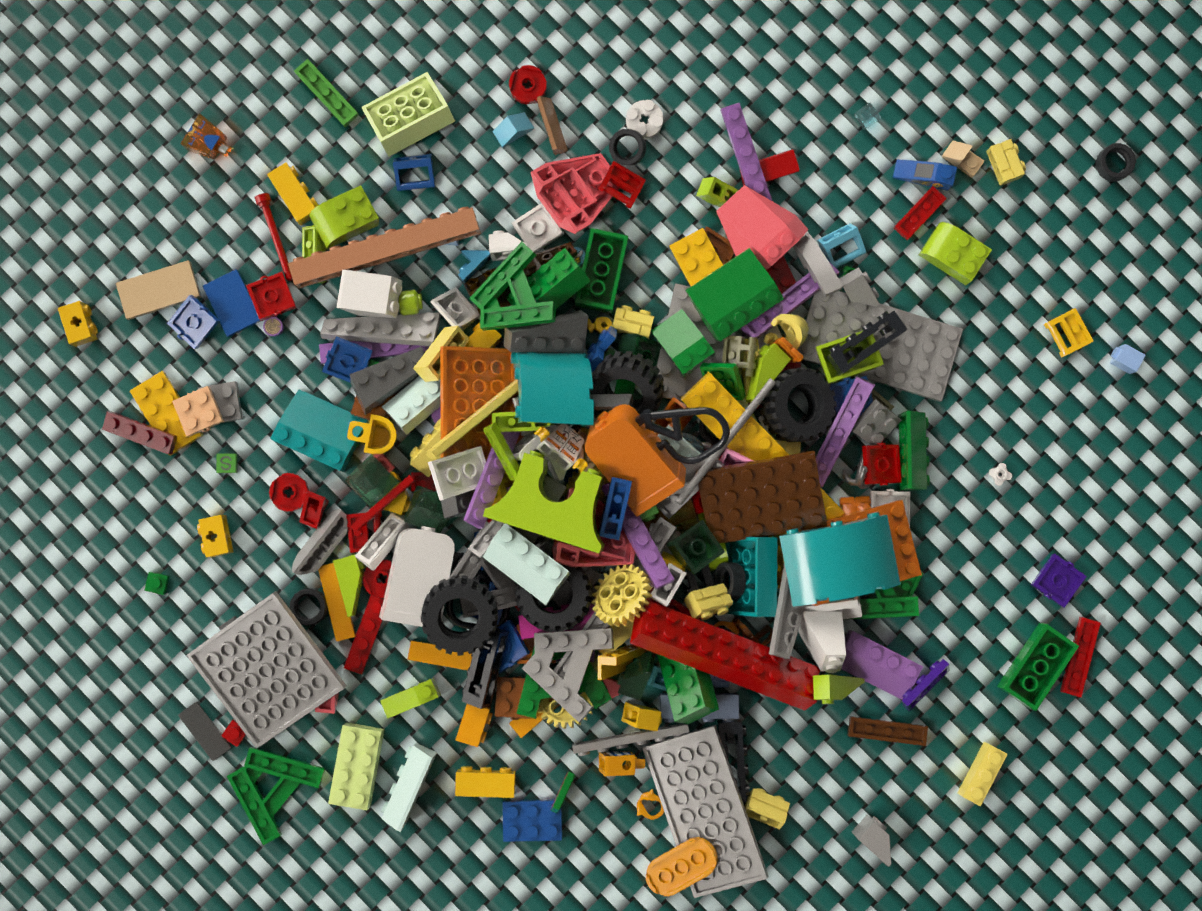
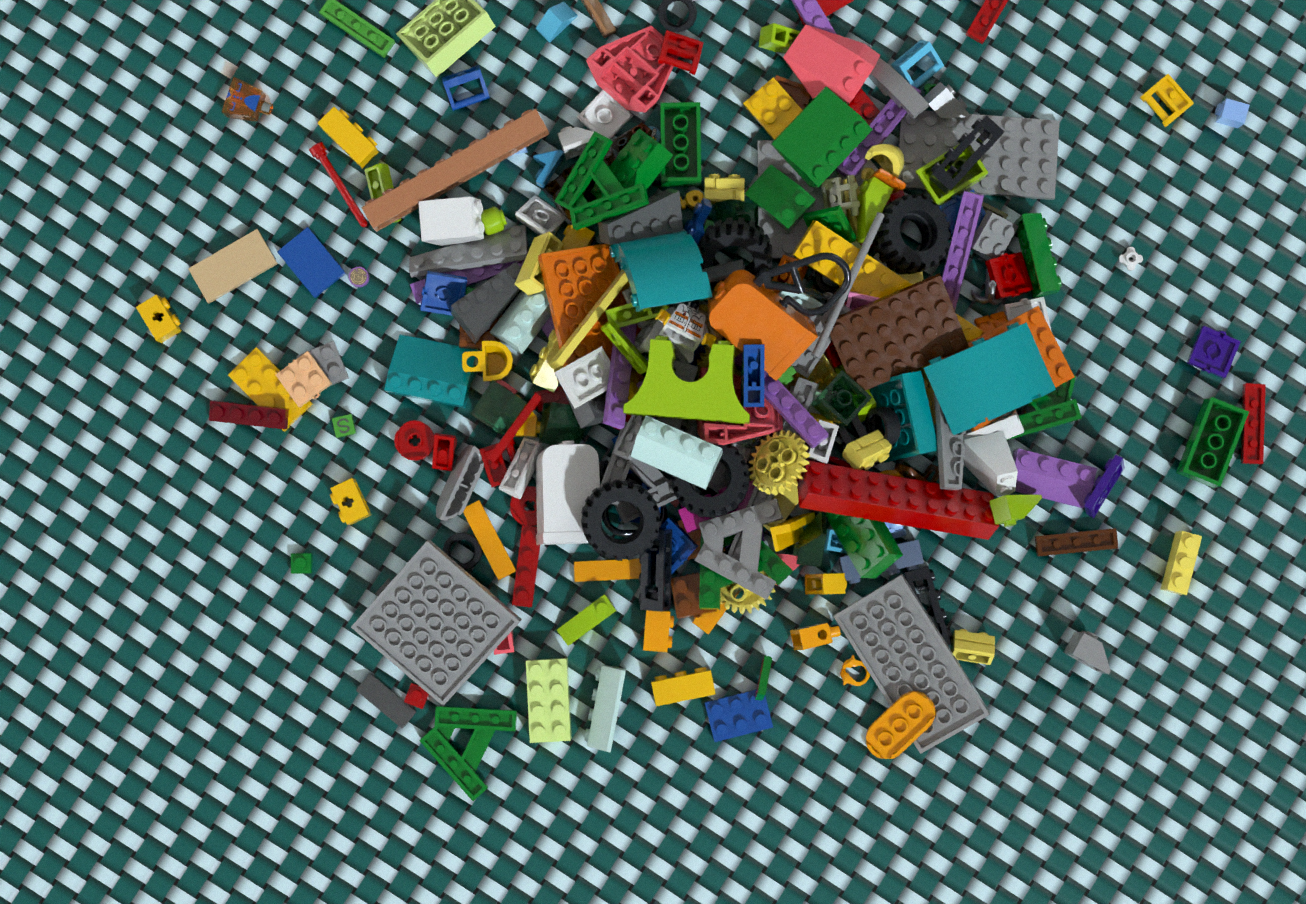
camera: 10 degrees left, 0 degrees up
plate [167,295,220,349] -> none
red plate [246,272,297,321] -> none
lime brick [309,185,379,249] -> none
lime slope [333,554,365,617] -> none
light grey plate [572,723,689,756] -> none
green plate [614,379,635,396] -> none
lime brick [918,222,992,285] -> none

